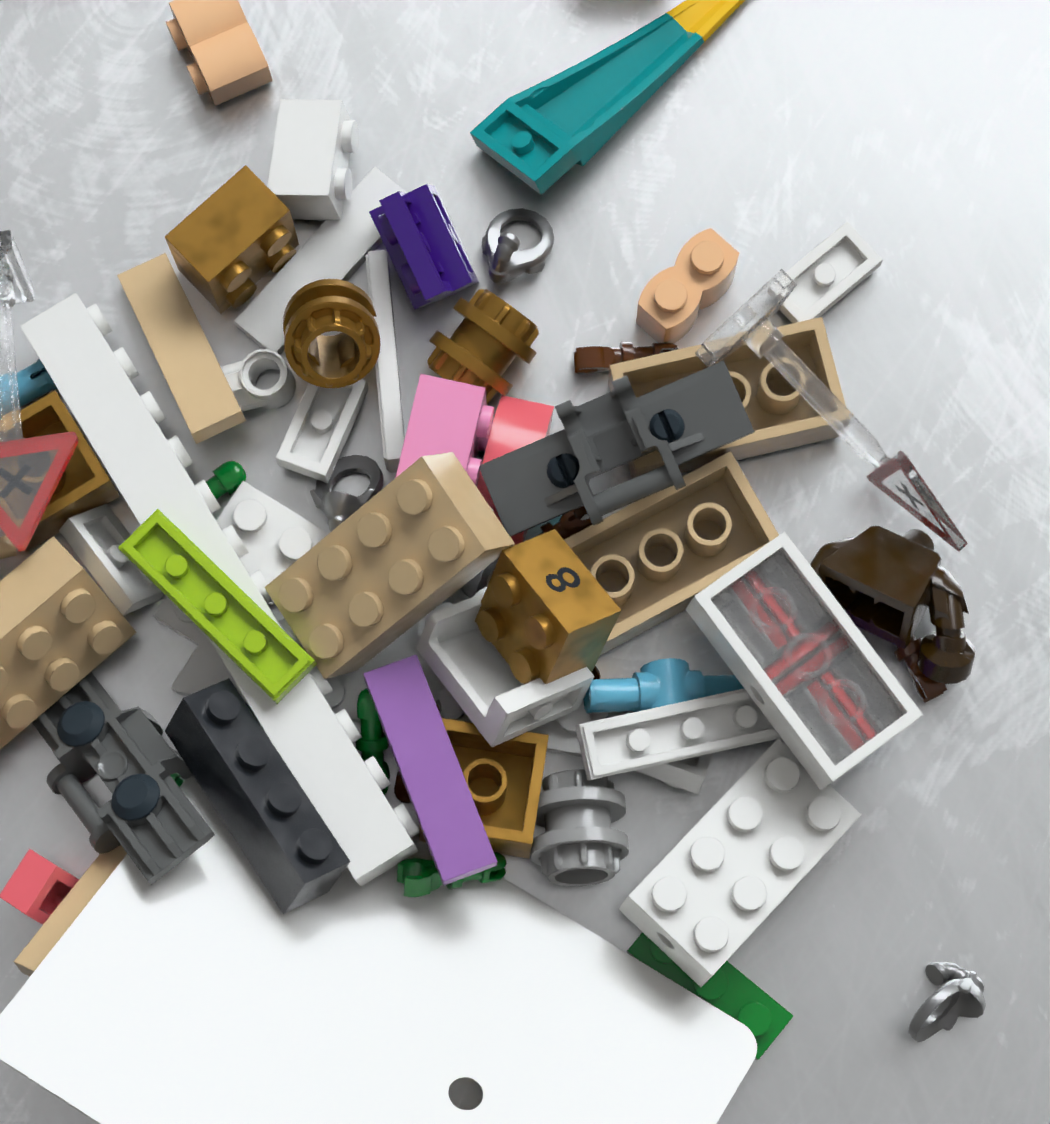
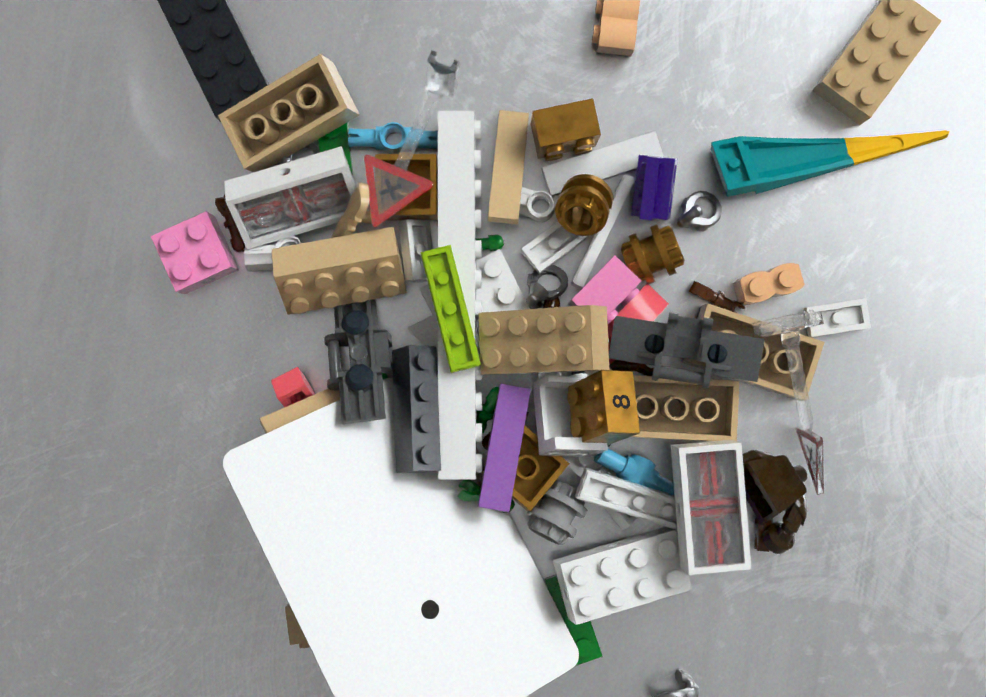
camera: 25 degrees right, 10 degrees up
white brick [267,99,359,220] -> none

